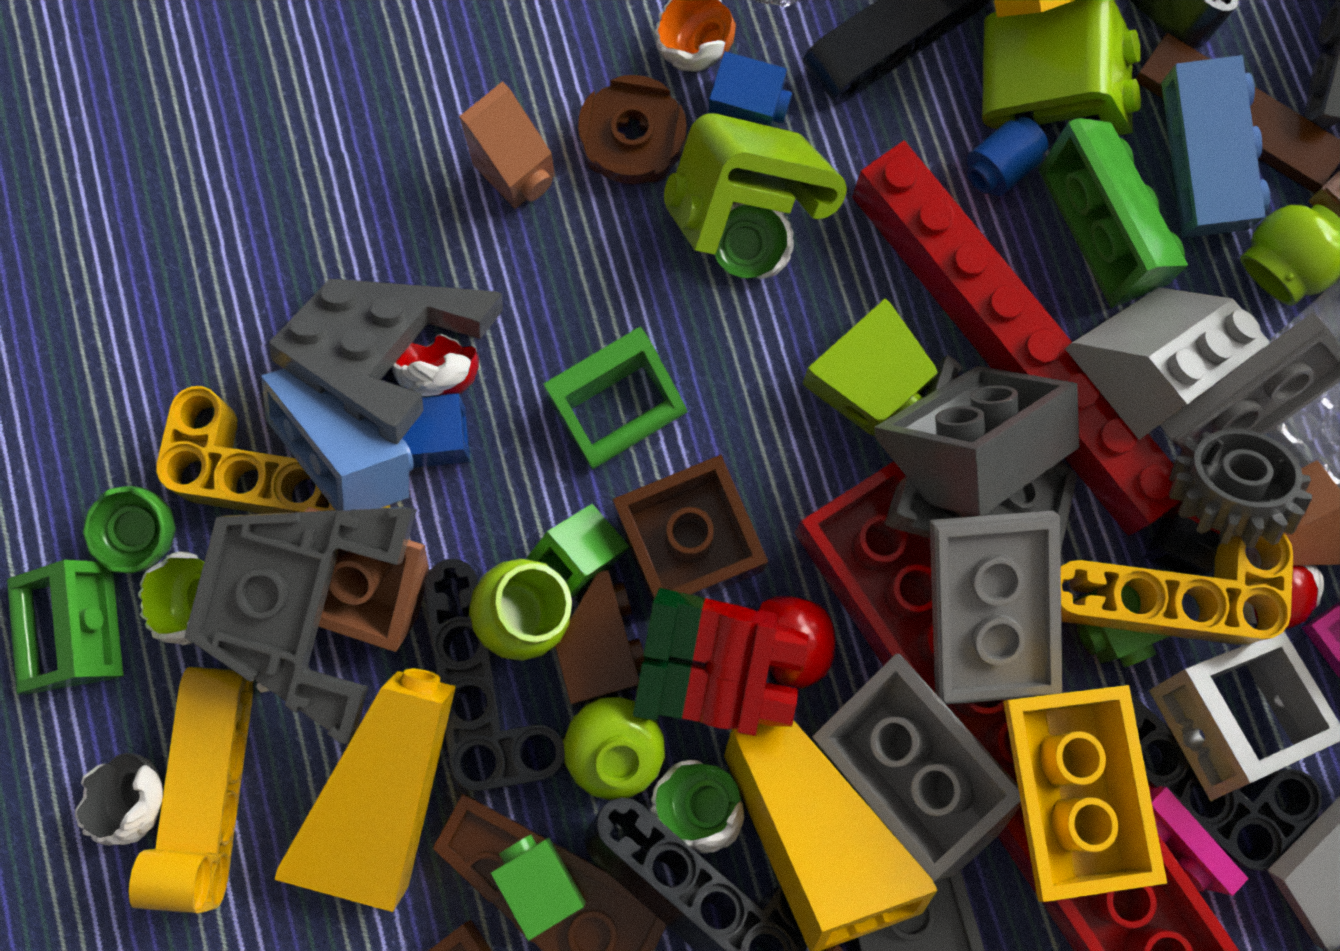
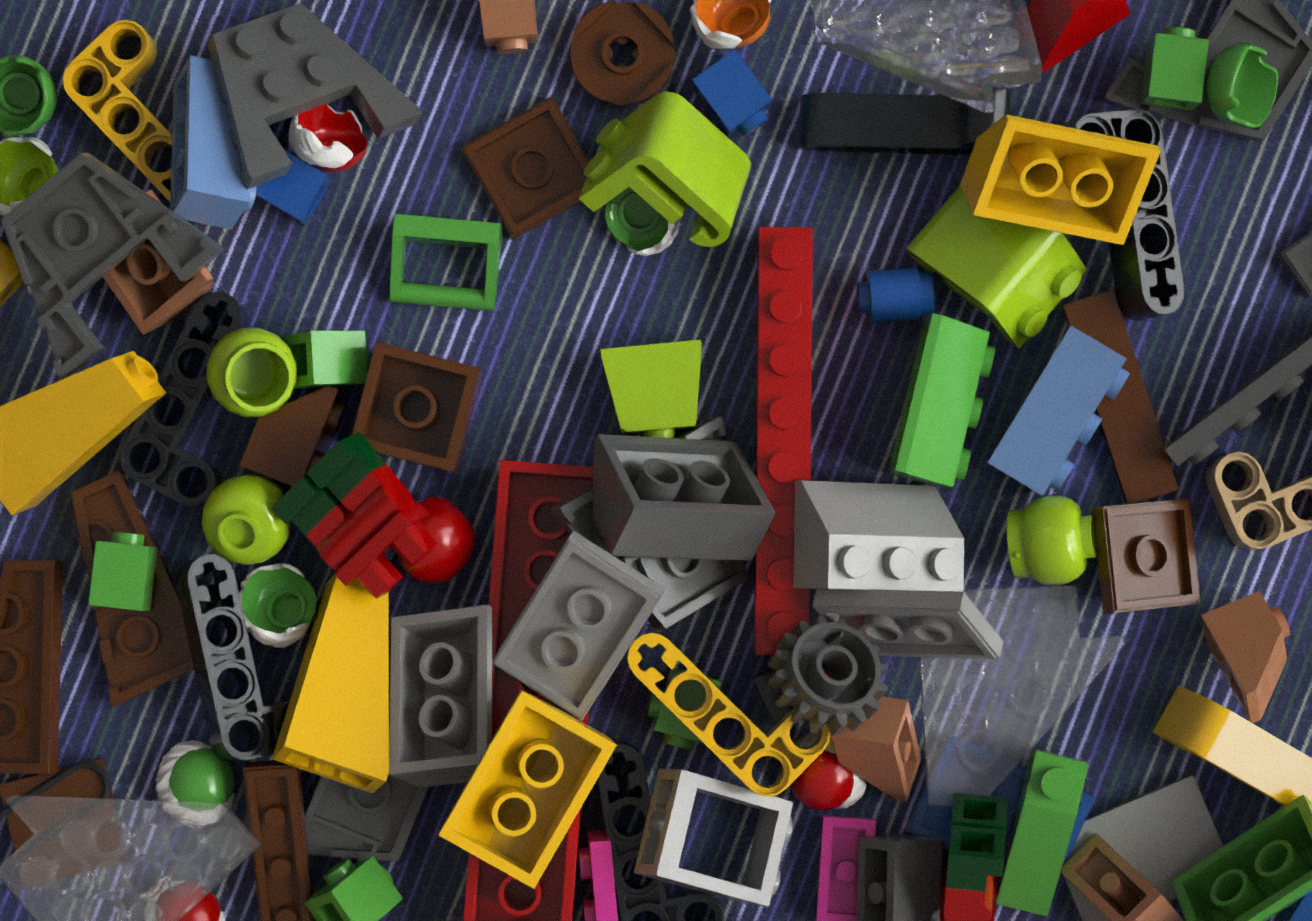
camera: 40 degrees right, 10 degrees up
none -> reddish brown tile [461,96,589,240]

